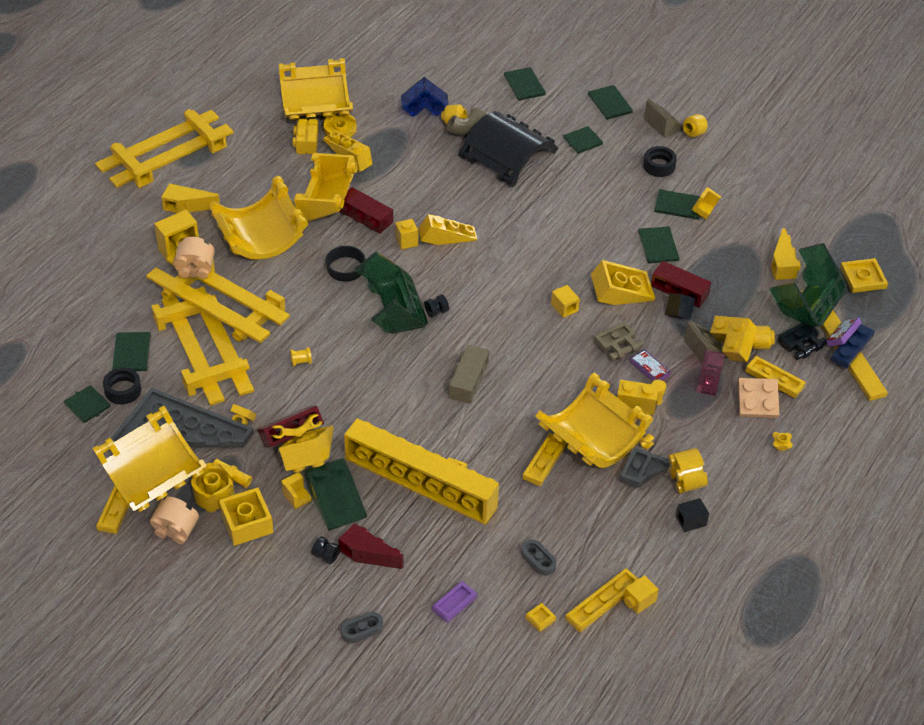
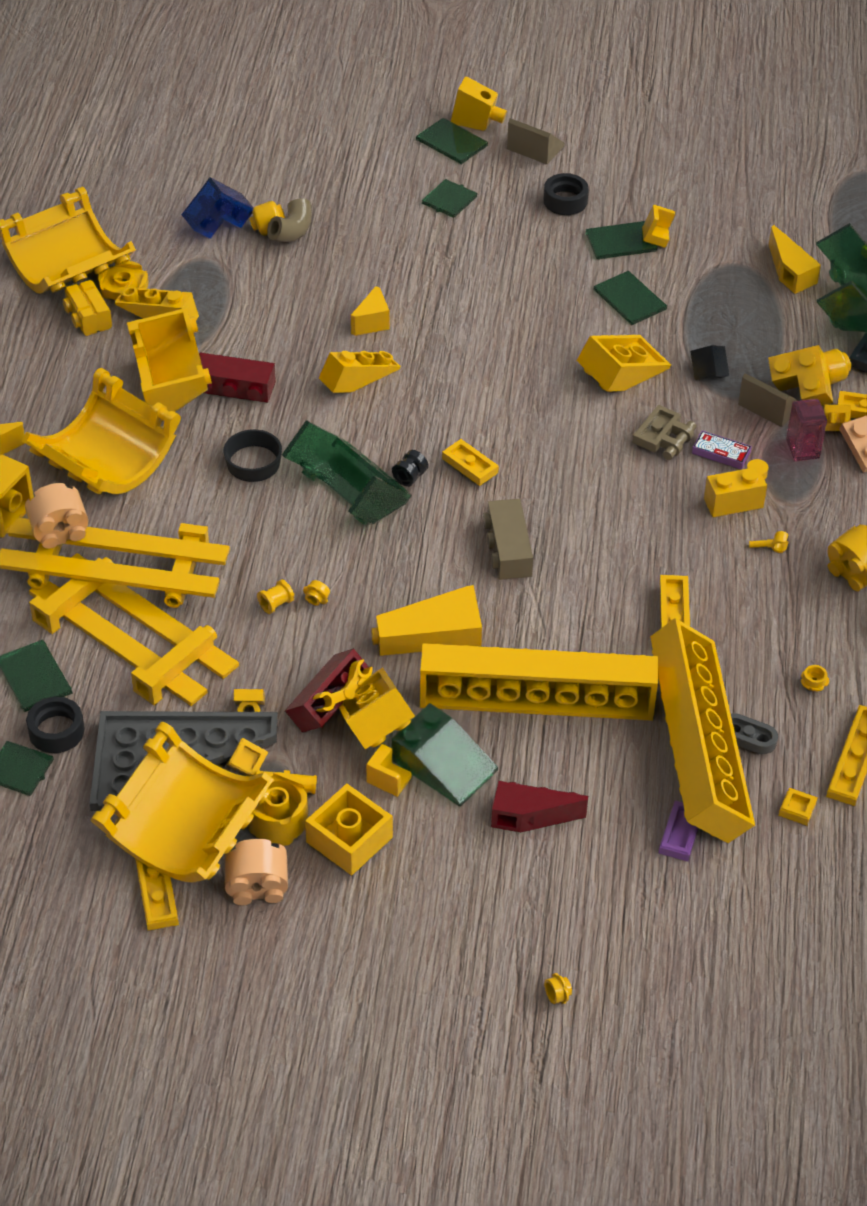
camera: 25 degrees left, 0 degrees up
black wheel [311,536,340,565] -> none
dark grey plate [341,612,383,643] -> none
yellow brick [395,219,418,250] -> none
black hinge [458,111,558,187] -> none
clear green piece [504,67,546,101] -> none
yellow hinge [535,373,653,468] -> none
yellow brick [551,285,580,318] -> none
dark grey wing [620,447,670,487] -> none
dark red brick [651,261,712,308] -> none
yellow head [683,114,708,137] -> none
none -> yellow tile [227,738,268,776]
none -> yellow plate [303,580,330,606]
none -> yellow slope [351,286,390,336]
none -> yellow slope [371,585,482,656]
none -> yellow plate [442,439,499,486]
none -> yellow torso [450,76,507,131]
none -> yellow plate [544,973,572,1004]
none -> yellow brick [650,618,755,843]
none -> yellow plate [801,665,829,692]
none -> yellow tile [822,404,851,431]

